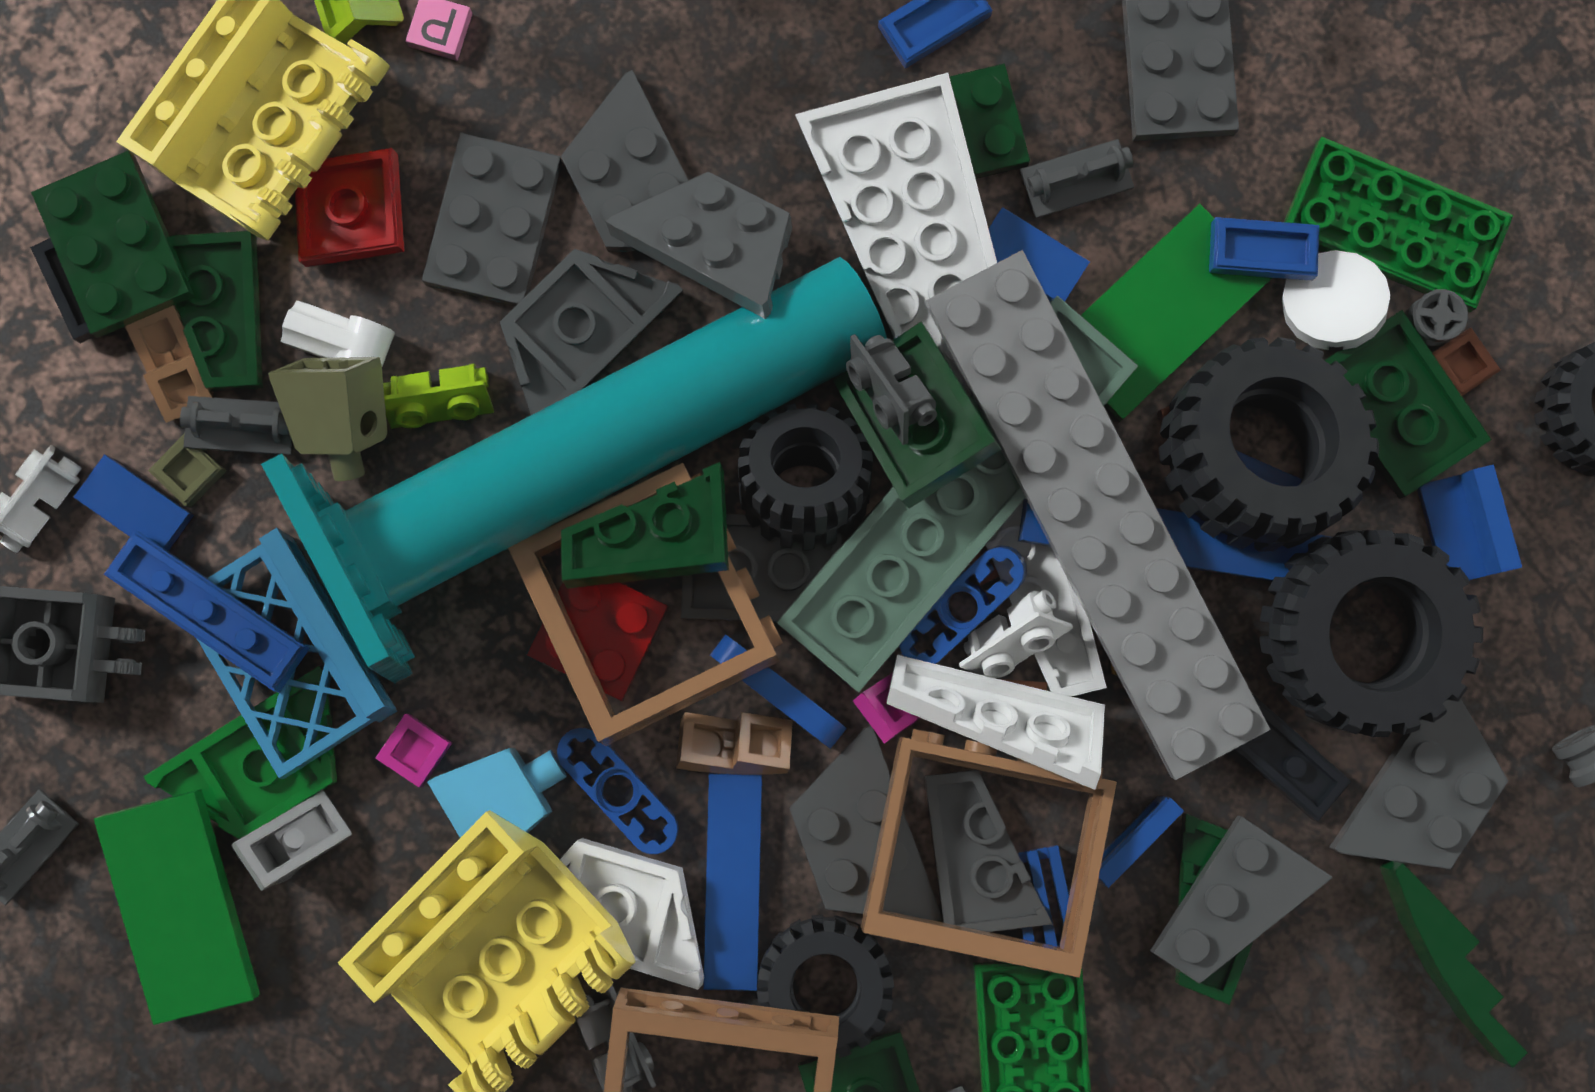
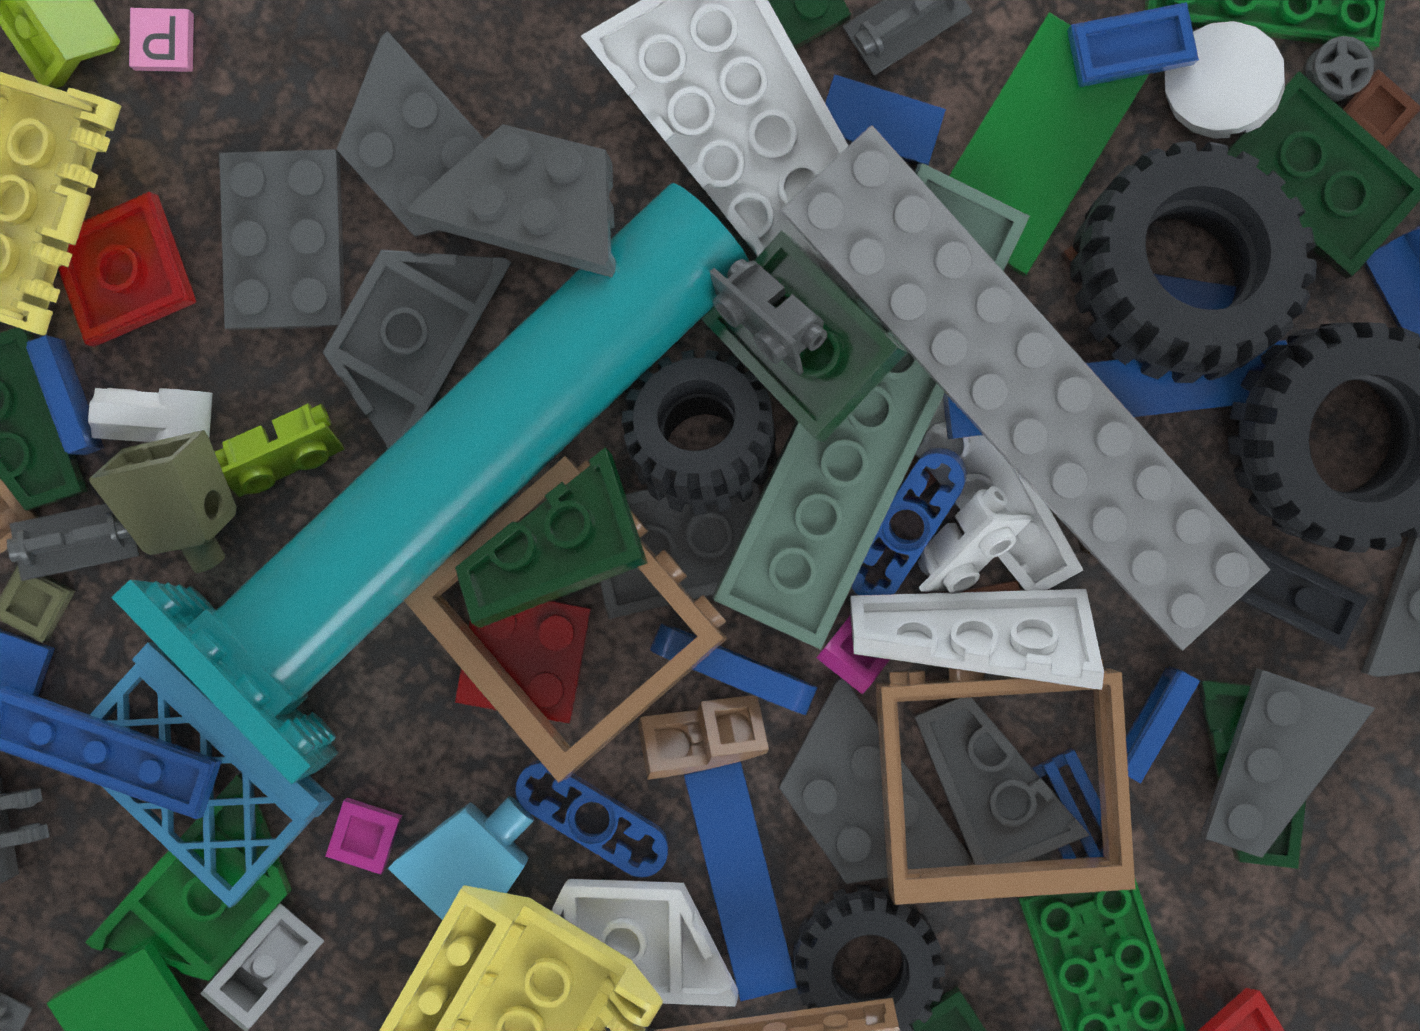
camera: 15 degrees left, 5 degrees up
none -> blue tile [26,335,104,455]

